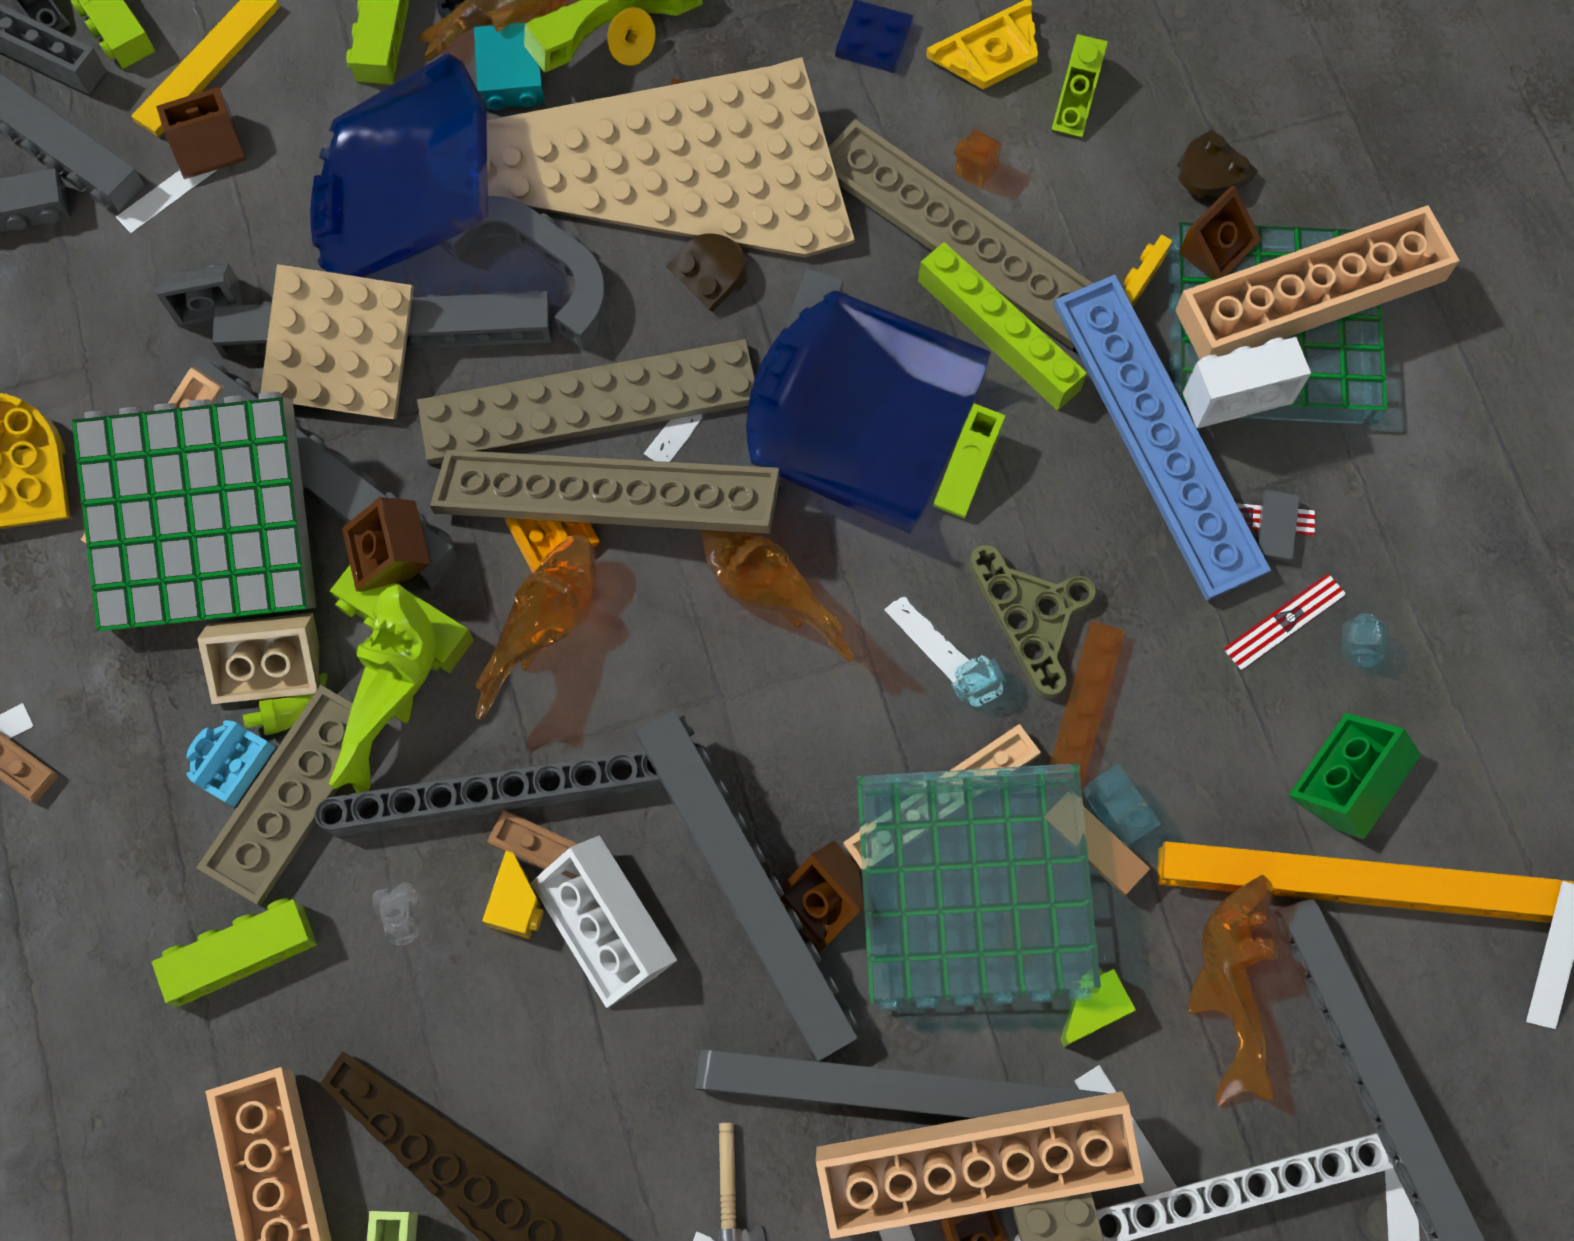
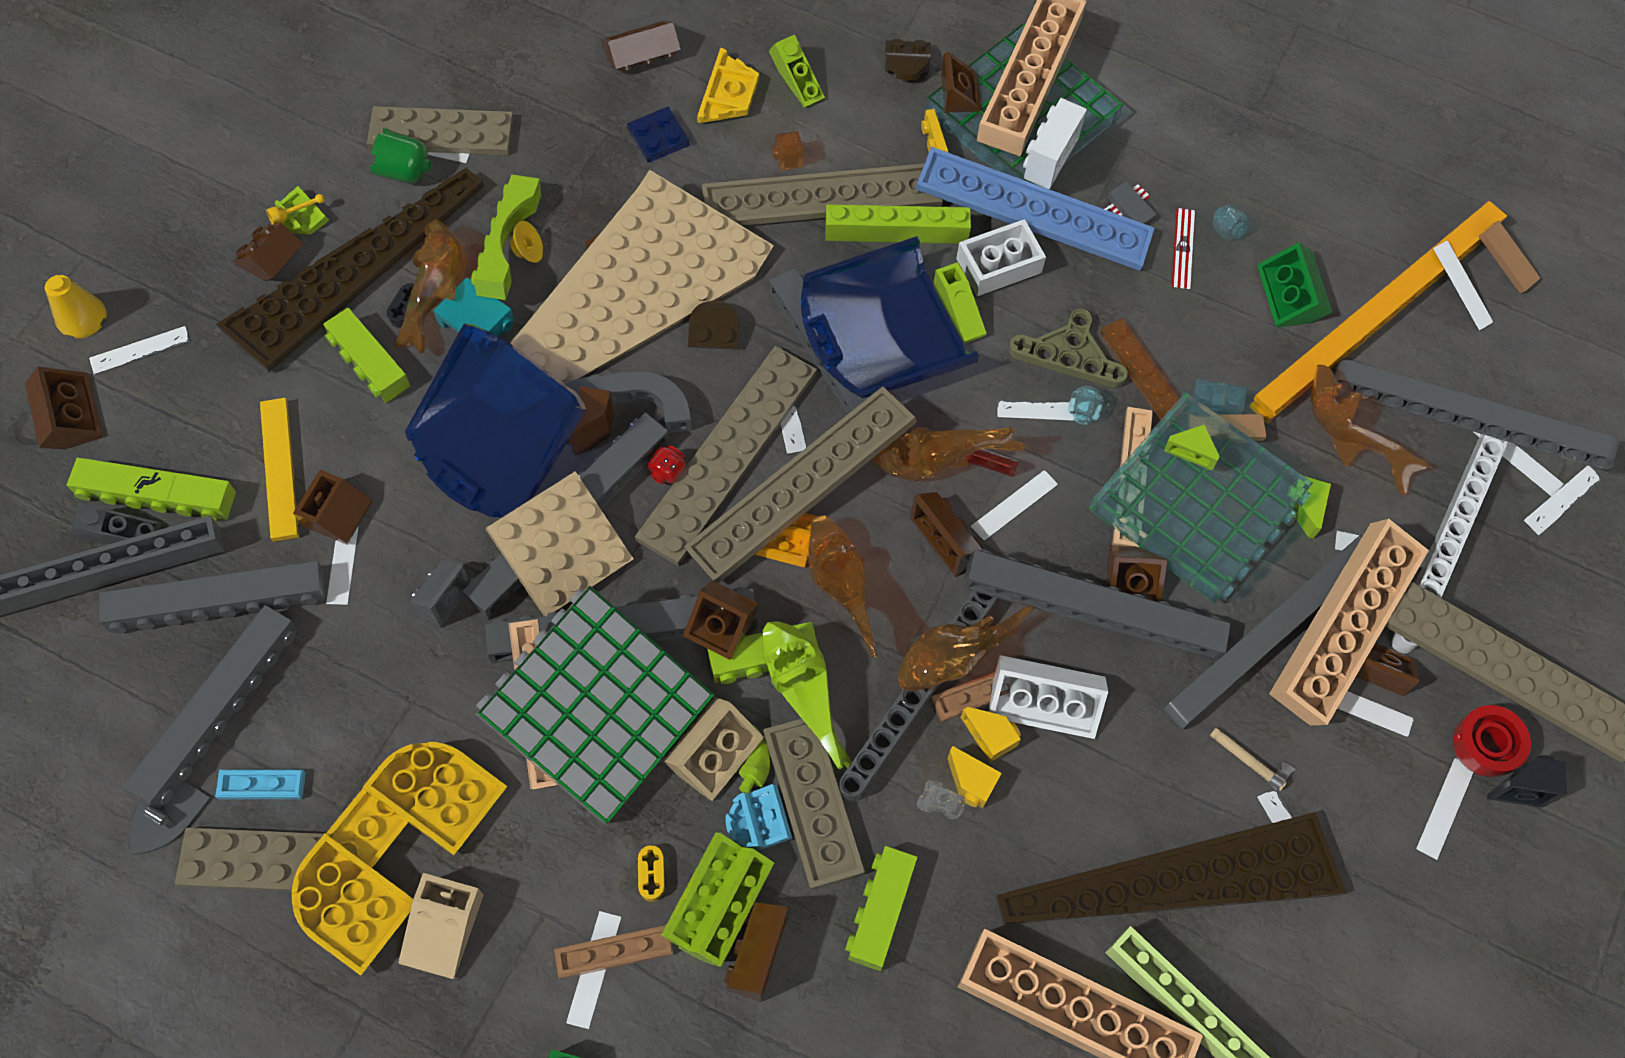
camera: 50 degrees left, 5 degrees down
none -> reddish brown slope [566,386,615,455]
none -> yellow beam [638,845,665,902]
none -> red head [648,445,686,485]
none -> lime brick [661,832,774,967]
none -> reddish brown slope [724,903,788,1002]
none -> clear orange piece [897,606,1034,691]
none -> reddish brown slope [910,492,983,577]
none -> yellow slope [947,746,1002,808]
none -> white brick [956,219,1046,296]
none -> clear red slope [966,445,1019,477]
none -> white sticker [971,470,1058,541]
none -> lime slope [1164,425,1219,471]

